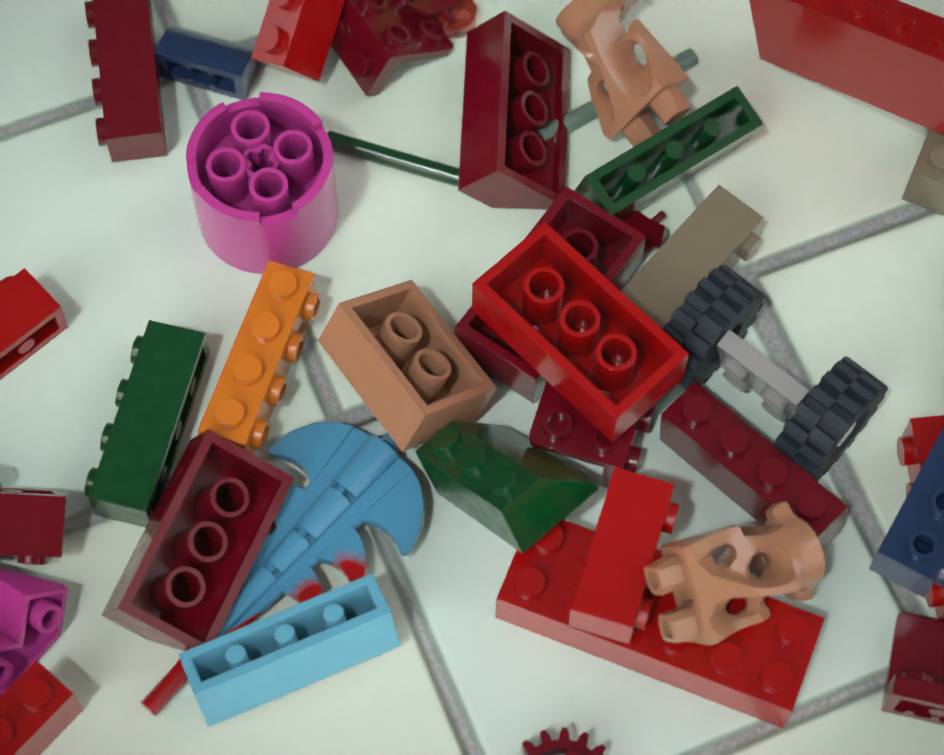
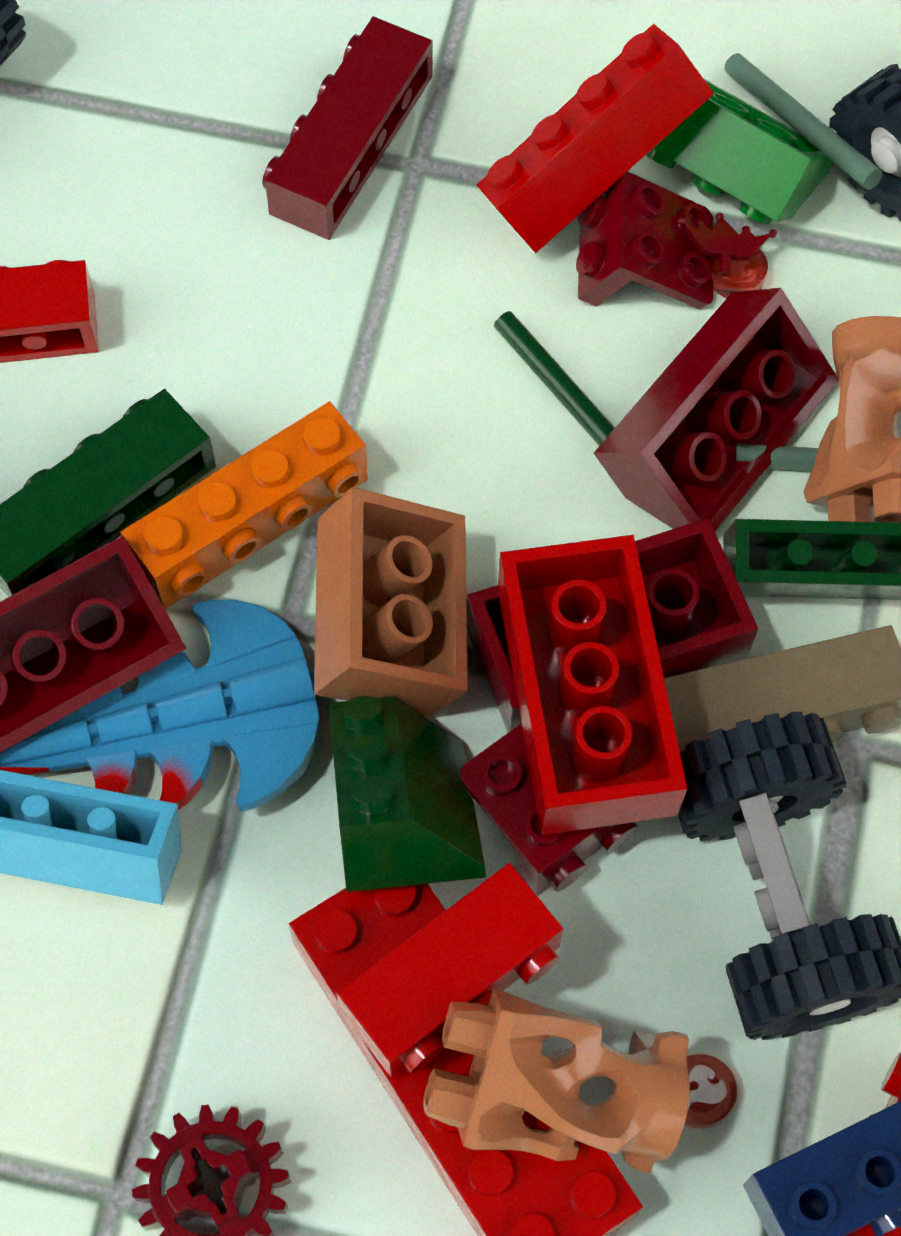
camera: 35 degrees right, 0 degrees up
dark blue brick [155,25,261,100] -> none
dark pink brick [186,92,338,274] -> none
dark red piece [620,210,667,253] -> none
dark red brick [659,381,848,550] -> none

